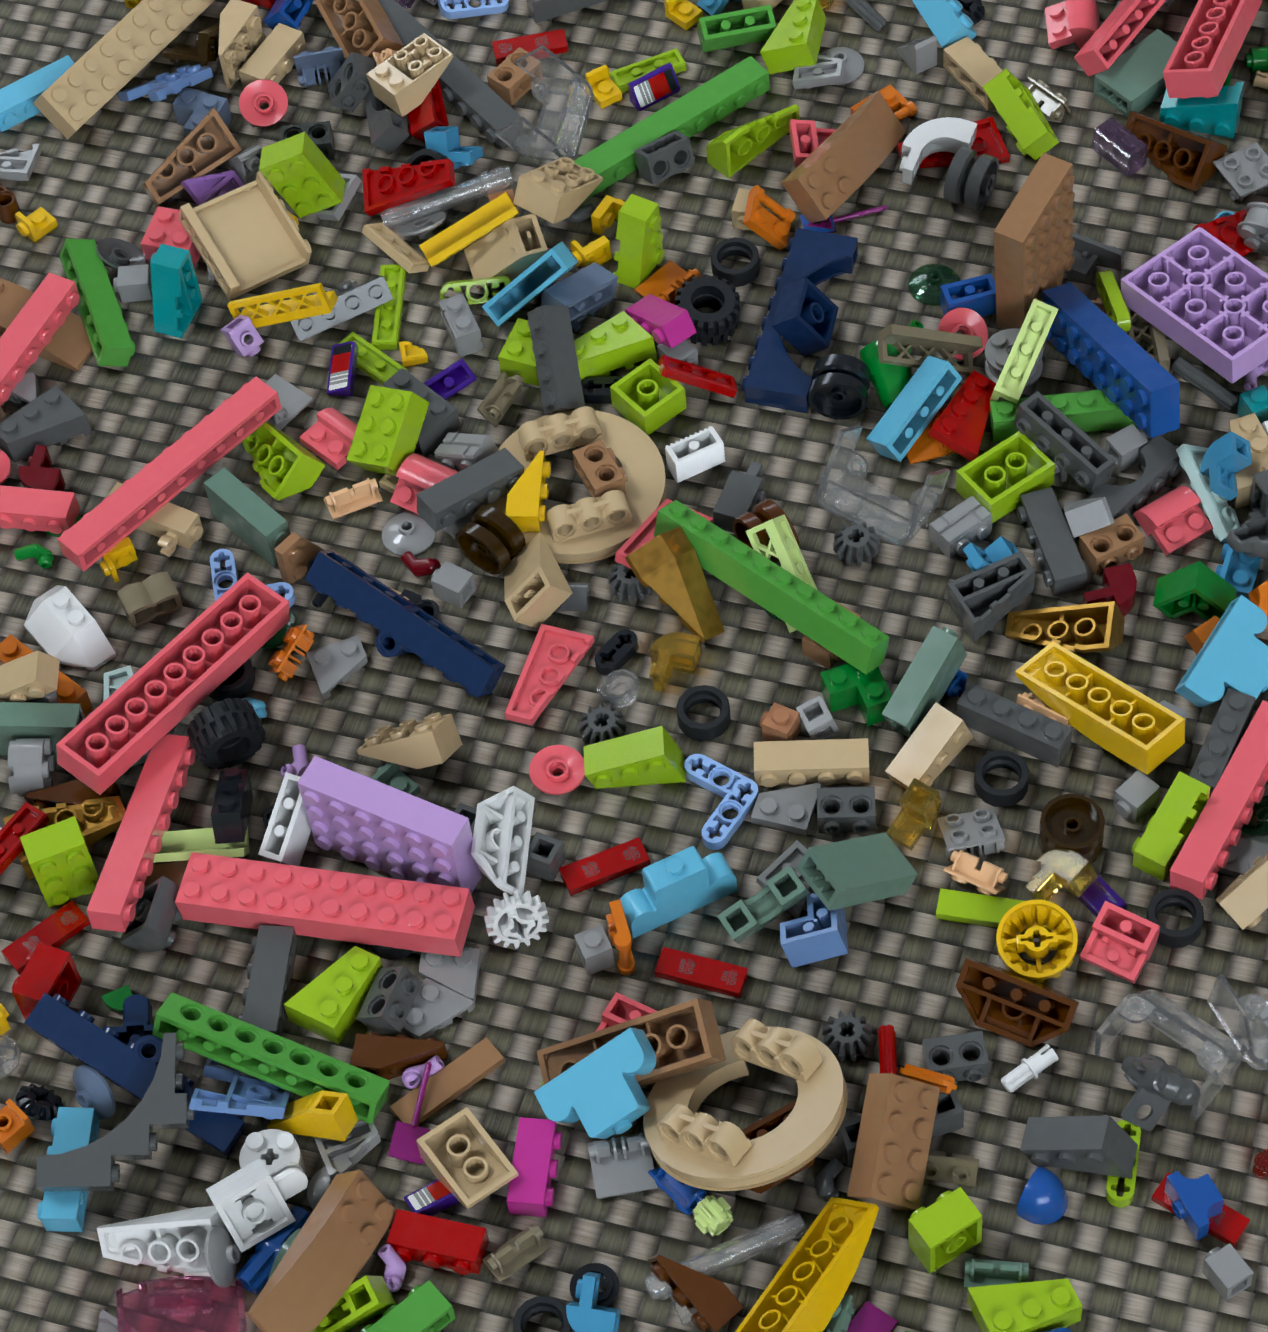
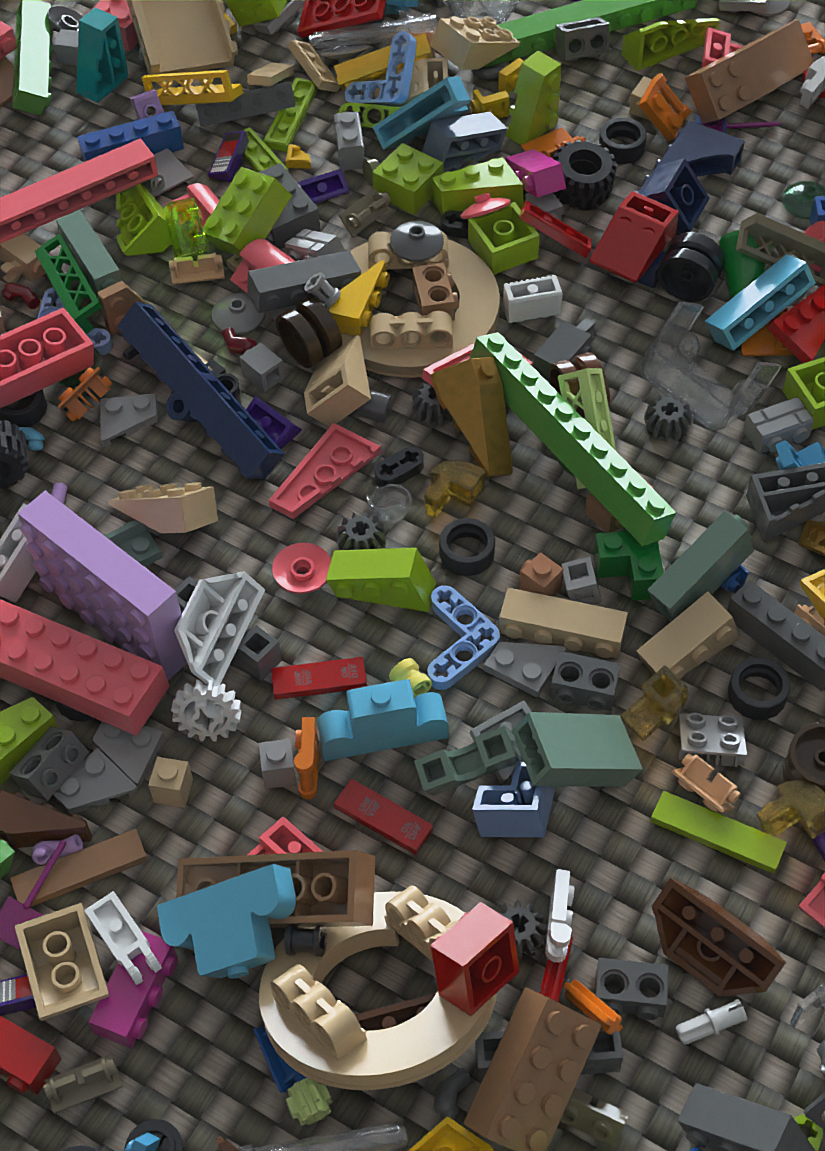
camera: 10 degrees right, 0 degrees up
dark grey brick [527,305,585,415] -> none
light grey hinge [587,1133,658,1199] -> none
yellow gear [996,900,1078,983] -> none
none -> dark red arm [1,282,40,309]
none -> green fence [34,233,103,334]
none -> blue brick [77,110,184,162]
none -> white hinge [84,891,162,985]
none -> tan brick [148,757,193,808]
none -> clear neon green brick [163,197,208,258]
none -> dark purple slope [246,397,302,449]
none -> tan tile [247,63,294,87]
none -> black bush [284,924,327,957]
none -> light grey bush [304,272,341,308]
none -> light blue beam [345,31,417,106]
none -> olive tile [363,158,379,186]
none -> light yellow wheel [389,658,432,698]
none -> dark grey dish [390,221,444,262]
none -> red brick [431,902,519,1016]
none -> coral dish [460,193,511,219]
none -> white hinge [545,869,575,963]
none -> red slope [589,191,679,283]

